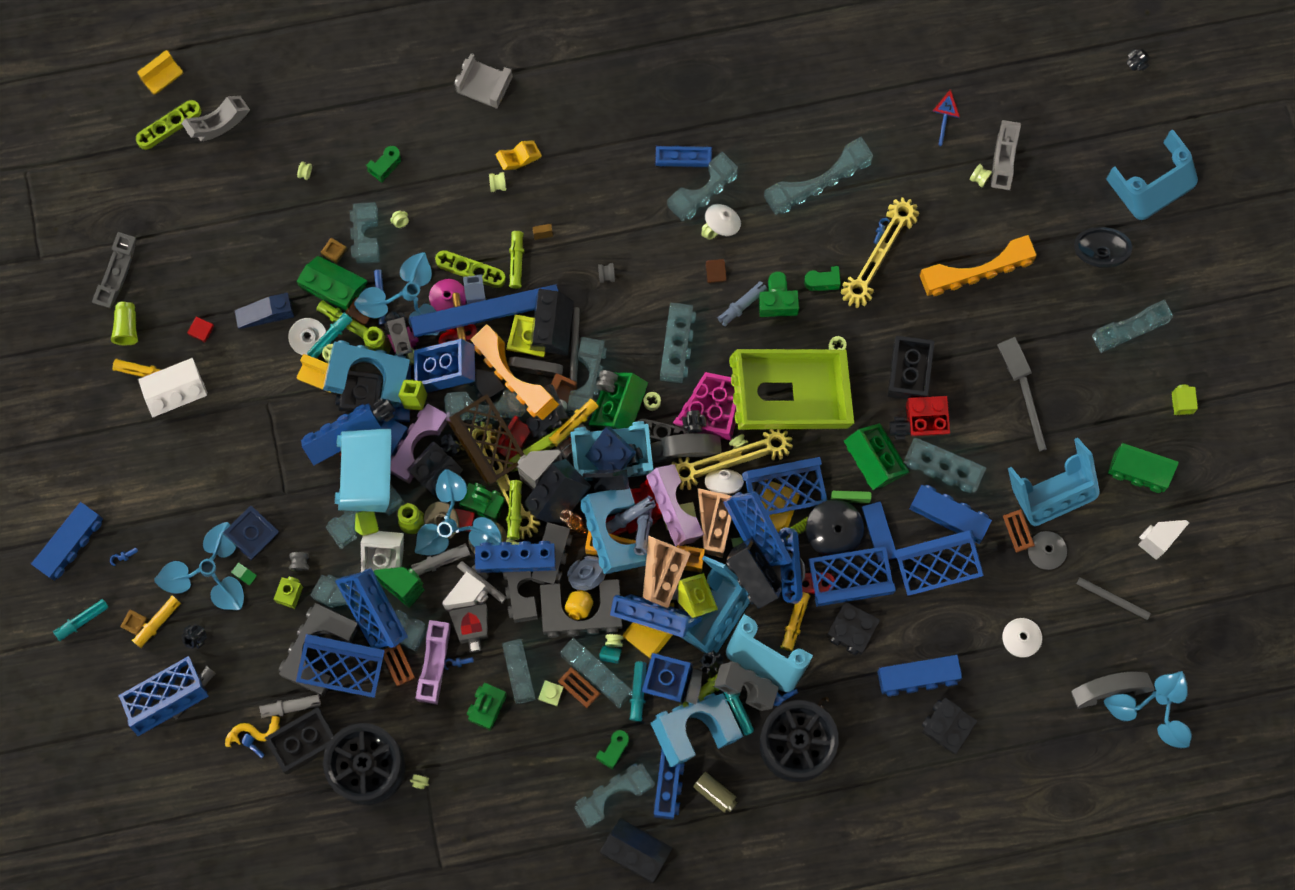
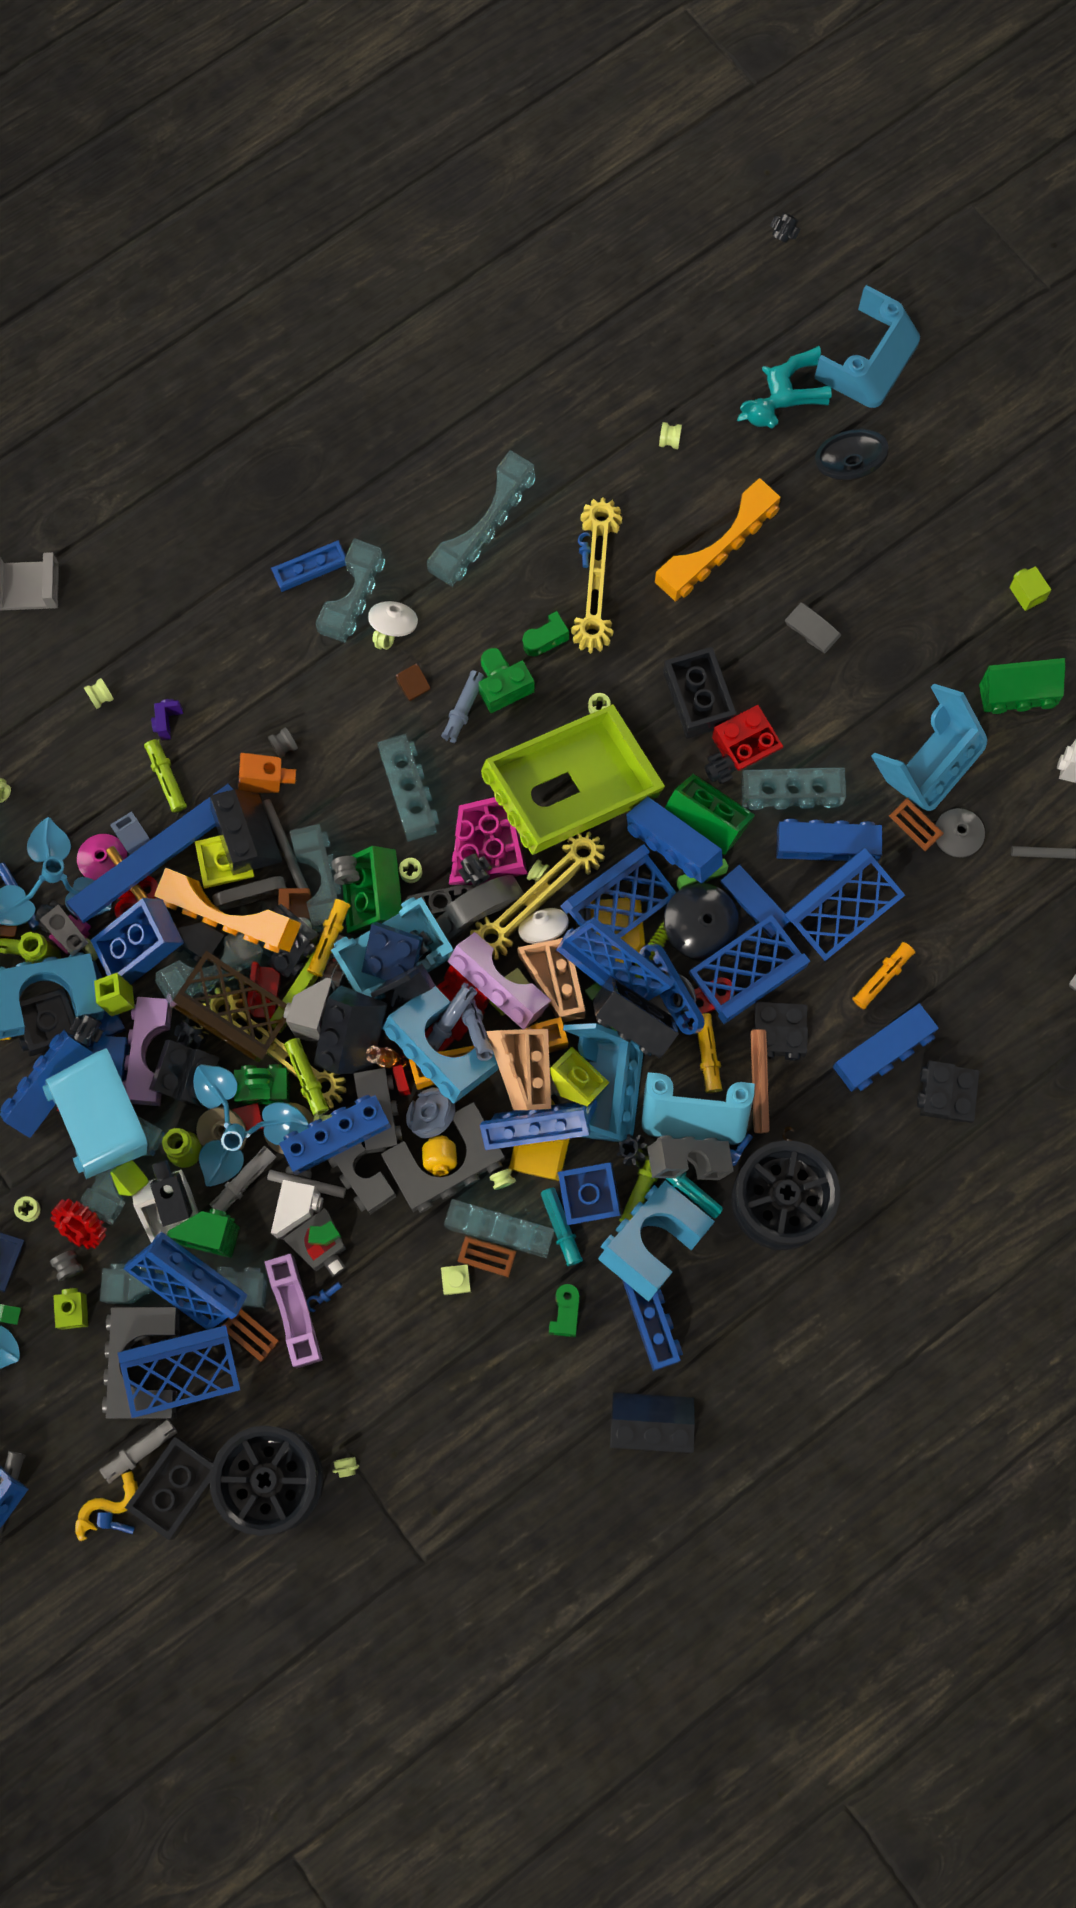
camera: 25 degrees left, 0 degrees up
lime beam [435,250,506,288] -> none
green brick [467,683,507,731] -> none
yellow slope [495,141,542,170] -> none
clear light blue arch [502,639,536,704] -> none
pearl gold tile [532,224,553,240] -> none
clear light blue arch [574,763,655,829] -> none
teal slope [599,646,621,664] -> none
dark grey beam [686,669,702,704] -> none
olive brick [693,772,737,813] -> none
piece [933,90,959,146] -> none
light grey arch [991,120,1021,190] -> none
white dish [1002,618,1042,657] -> none
dark grey bar [1019,377,1047,452] -> none
clear light blue arch [1092,299,1173,353] -> none
none -> yellowish green bush [14,1196,41,1222]
none -> red gear [51,1199,107,1249]
none -> black torso [150,1160,193,1227]
none -> dark purple bracket [151,699,183,740]
none -> orange torso [238,753,296,793]
none -> green piece [308,1221,341,1246]
none -> red tile [392,1065,411,1097]
none -> blue brick [626,797,723,884]
none -> teal animal [737,346,832,429]
none -> nougat axle [751,1029,769,1133]
none -> light orange pin [852,942,915,1009]

